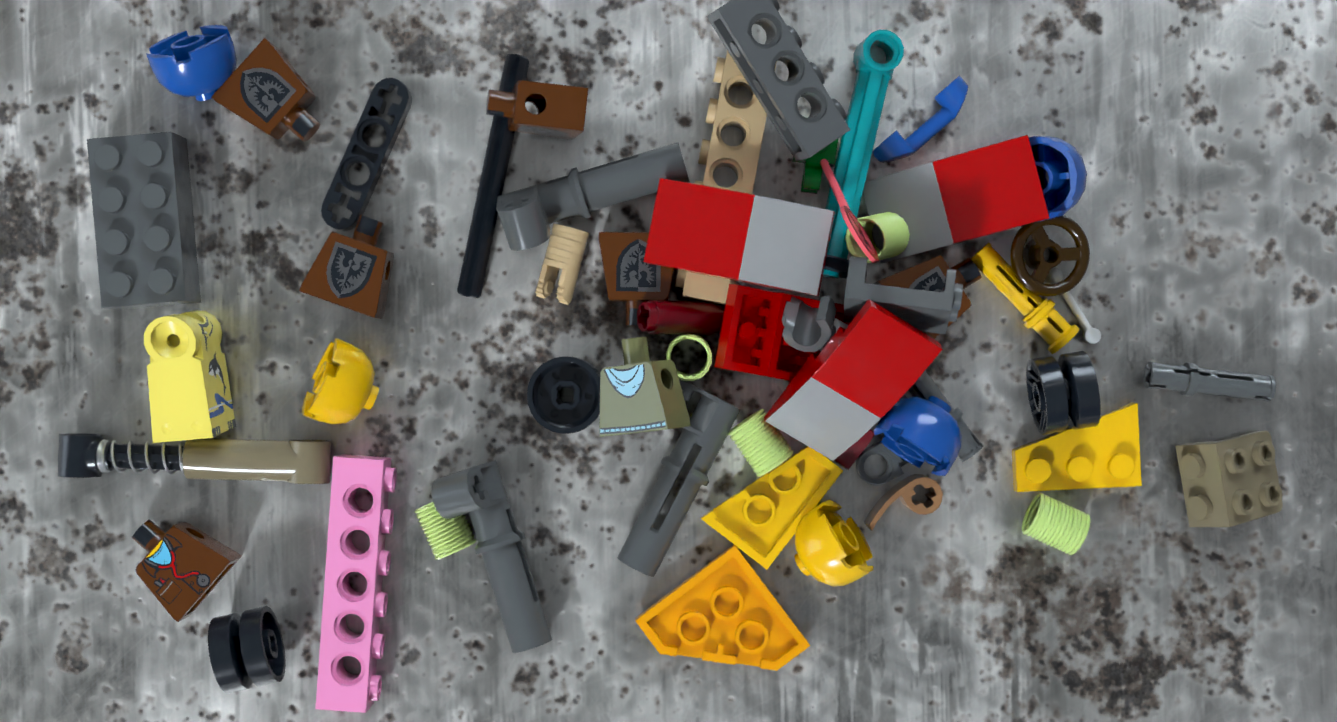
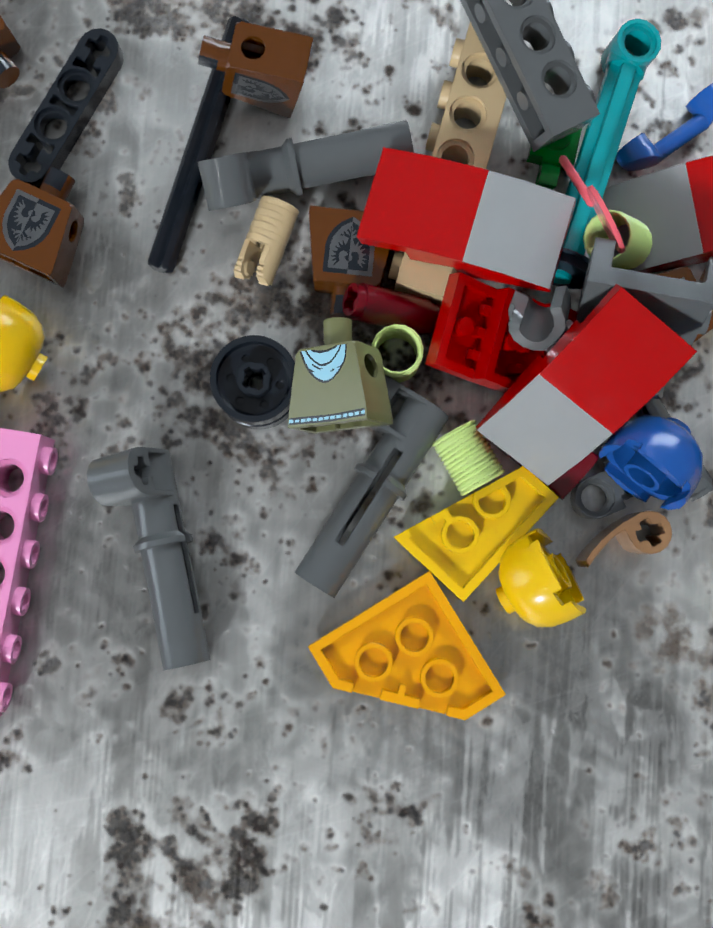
camera: 10 degrees right, 5 degrees down
yellowish green piece [414,502,477,560] -> none

